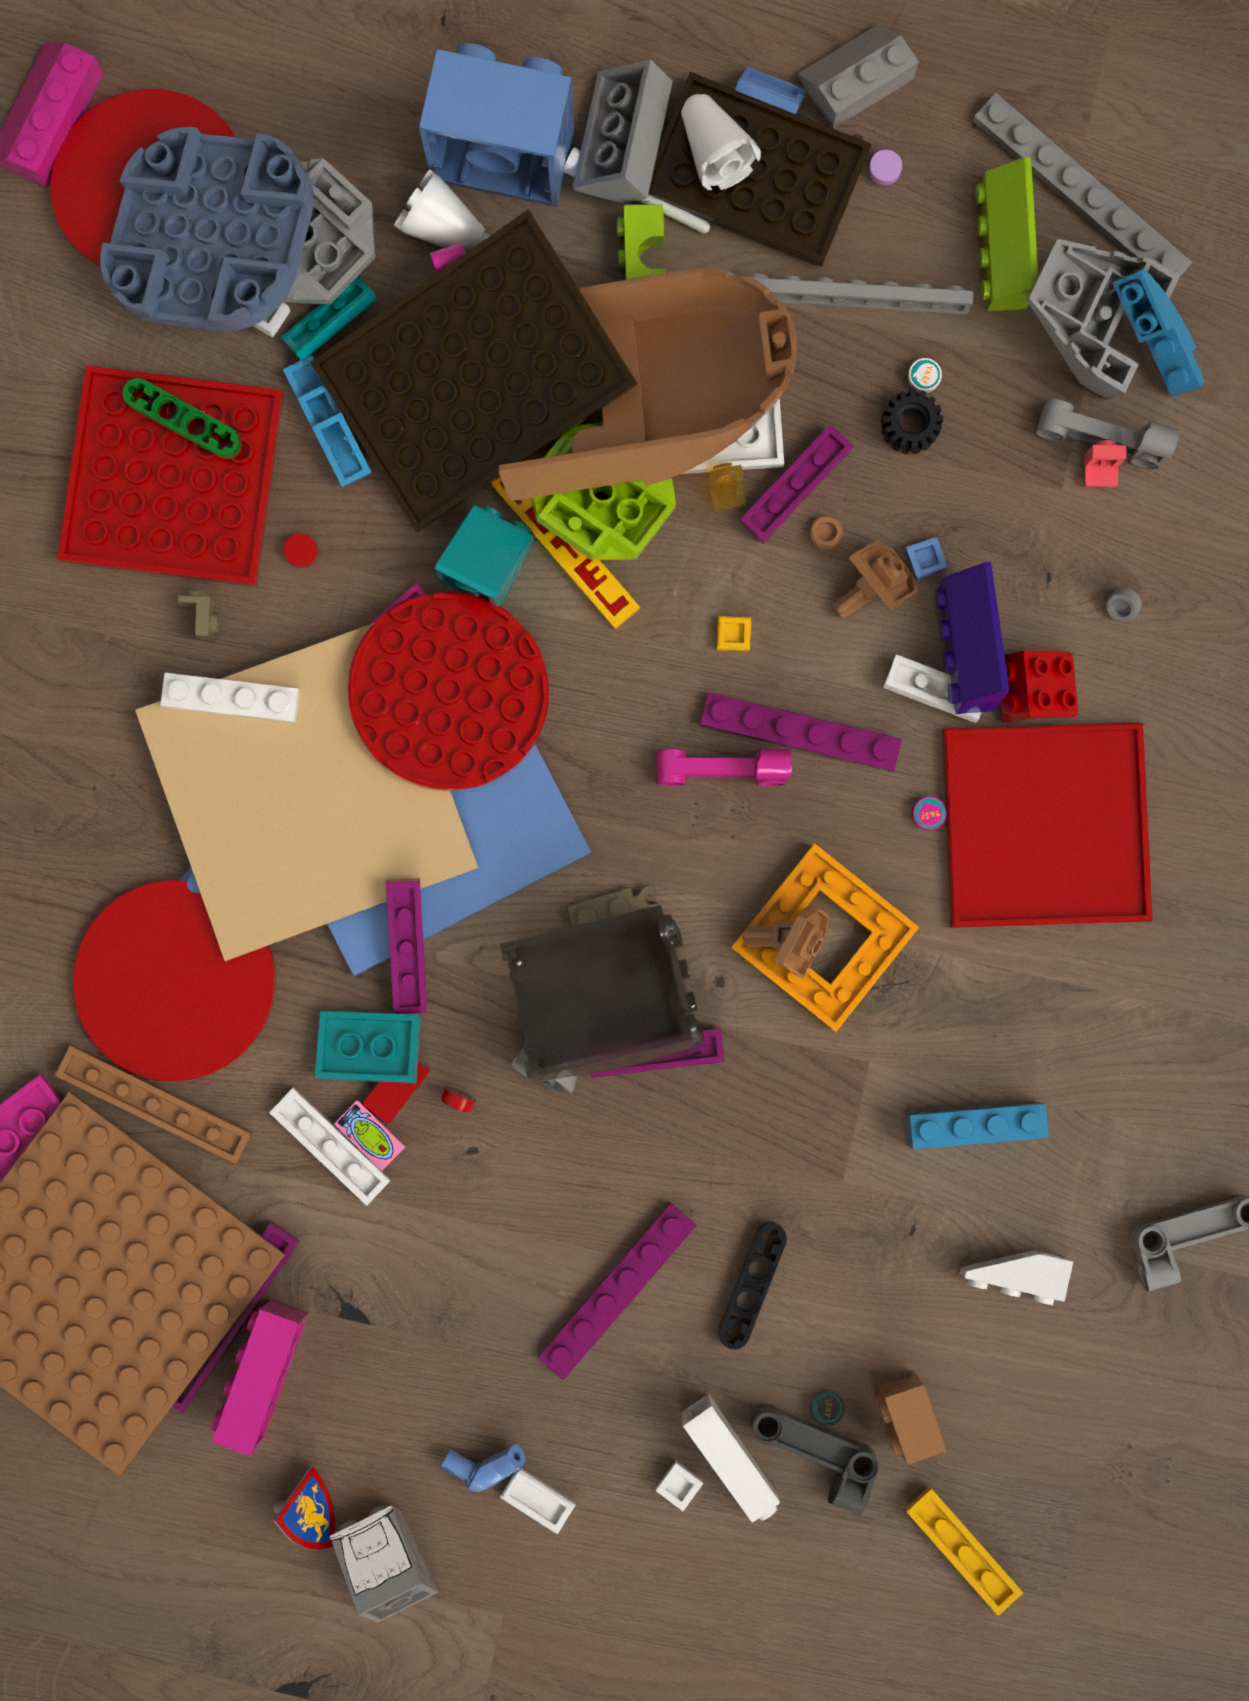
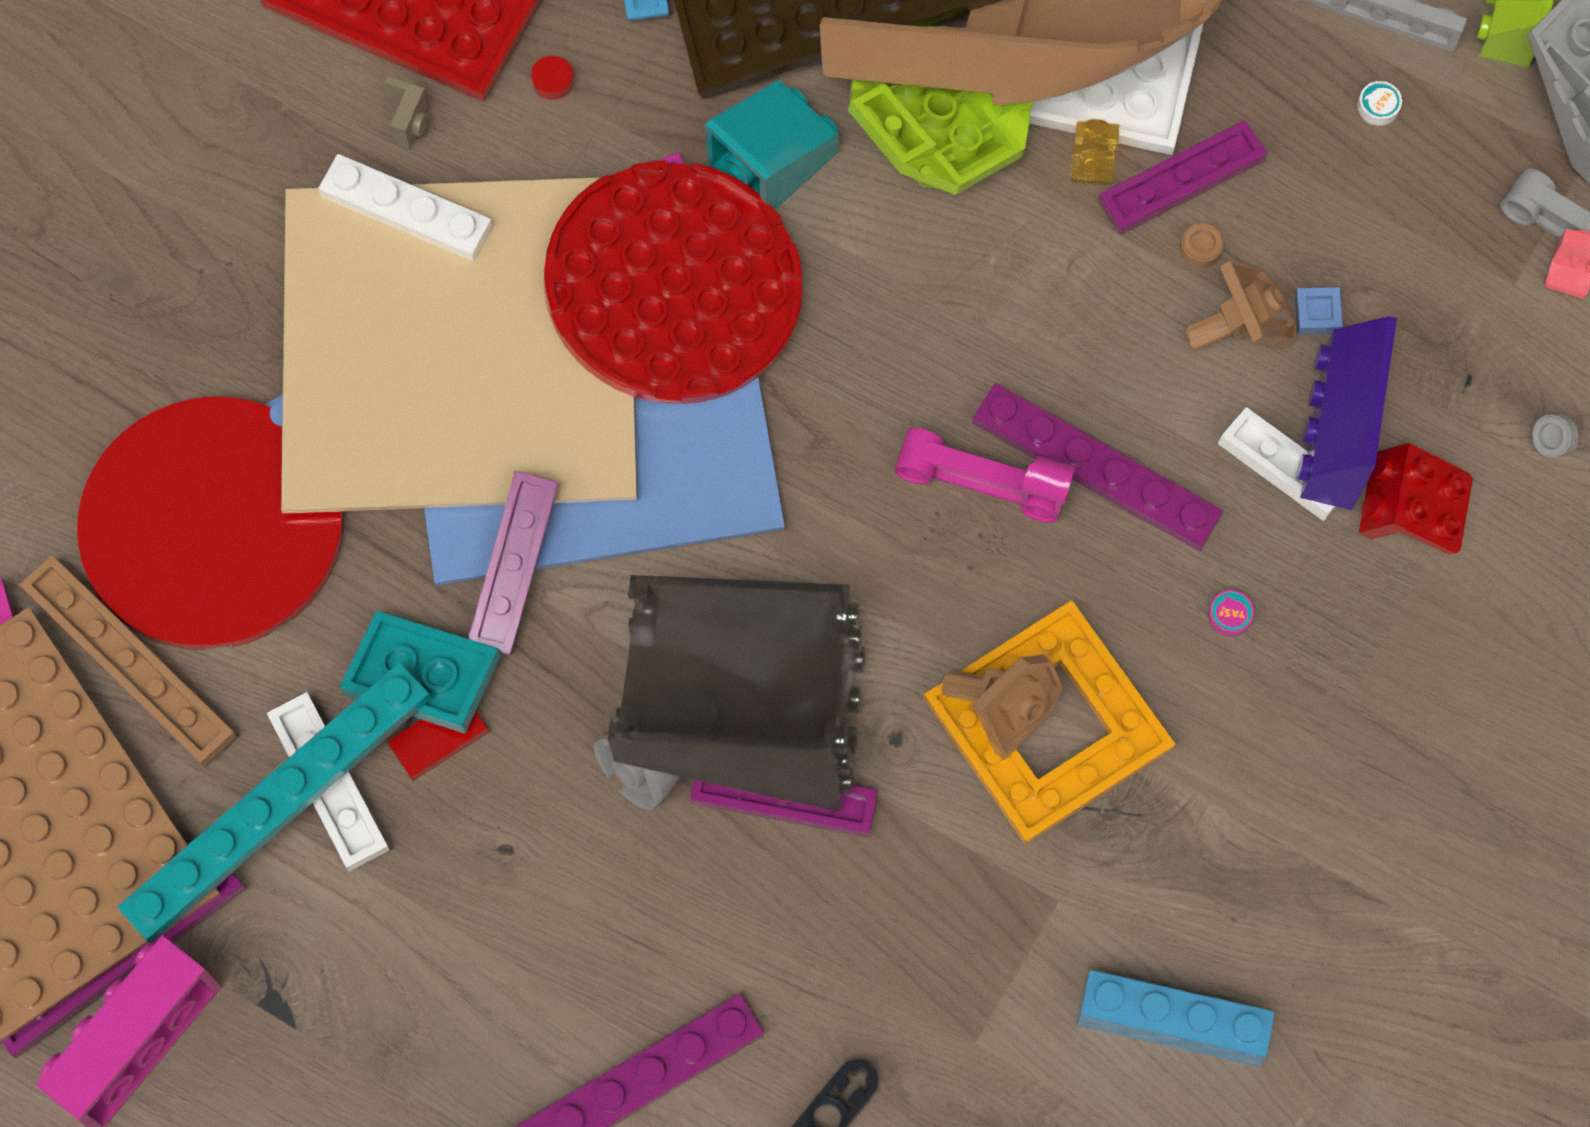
camera: 20 degrees right, 15 degrees down
tile [334,1100,406,1171] -> none
red tile [441,1087,476,1113] -> none
yellow tile [490,478,640,630] -> none
yellow tile [716,616,751,652] -> none
black tyre [881,389,943,454] -> none
red tile [943,723,1153,928] -> none
none -> teal plate [117,662,431,943]

